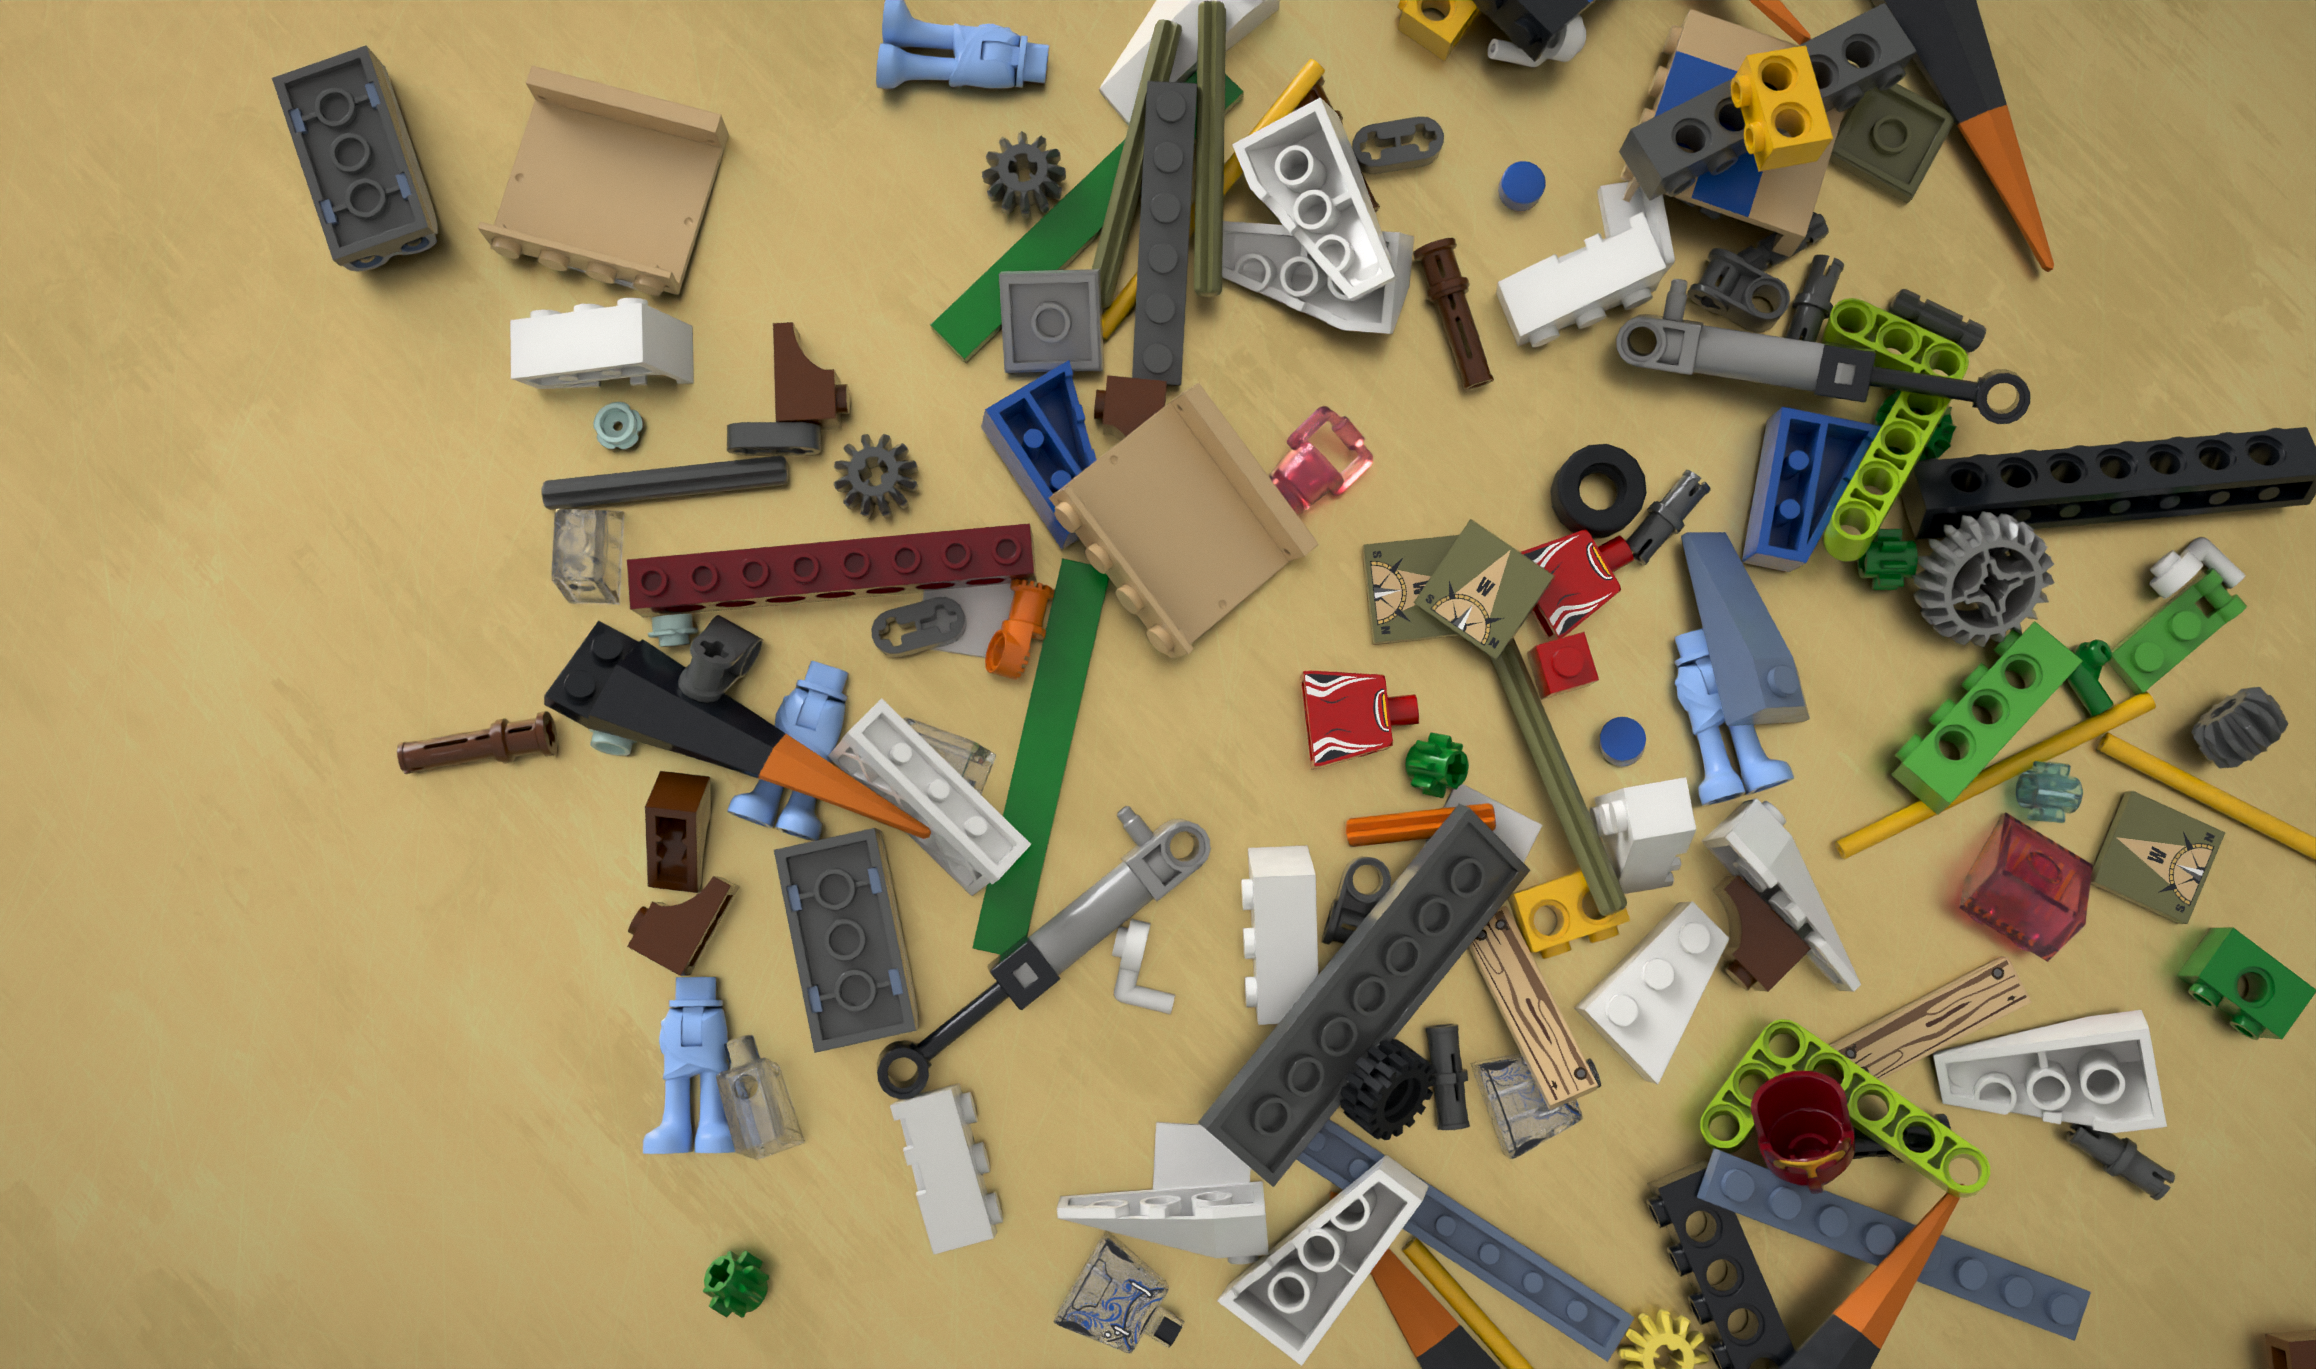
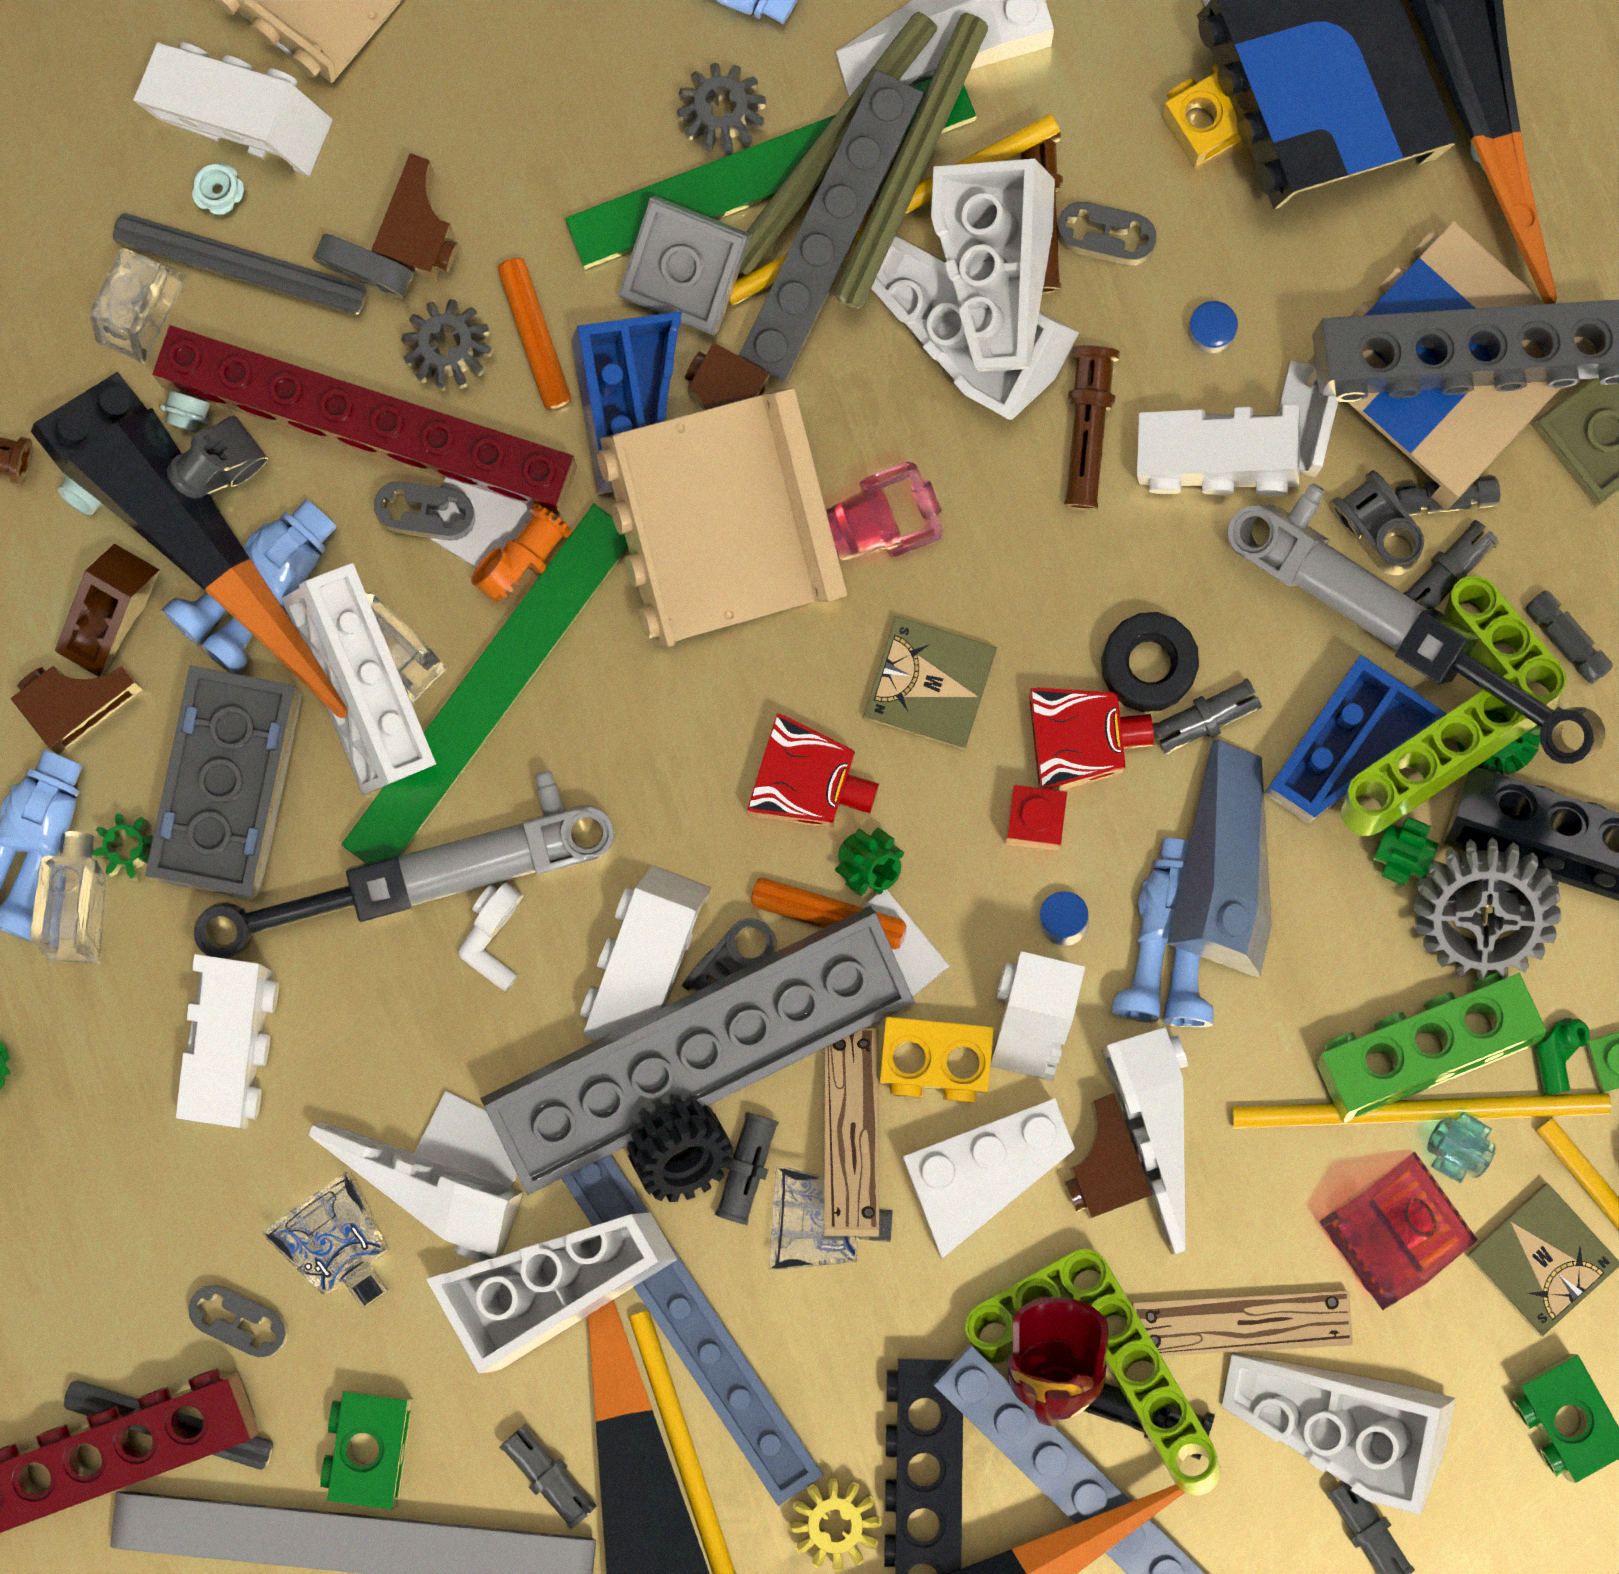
camera: 30 degrees right, 0 degrees up
olive tile [1414,519,1556,660] -> none
white plate [1488,14,1586,67] -> none
olive axle [1490,638,1627,916] -> none
yellow brick [1731,45,1833,172] -> none
none -> green gear [92,813,153,881]
none -> orange axle [498,257,571,410]

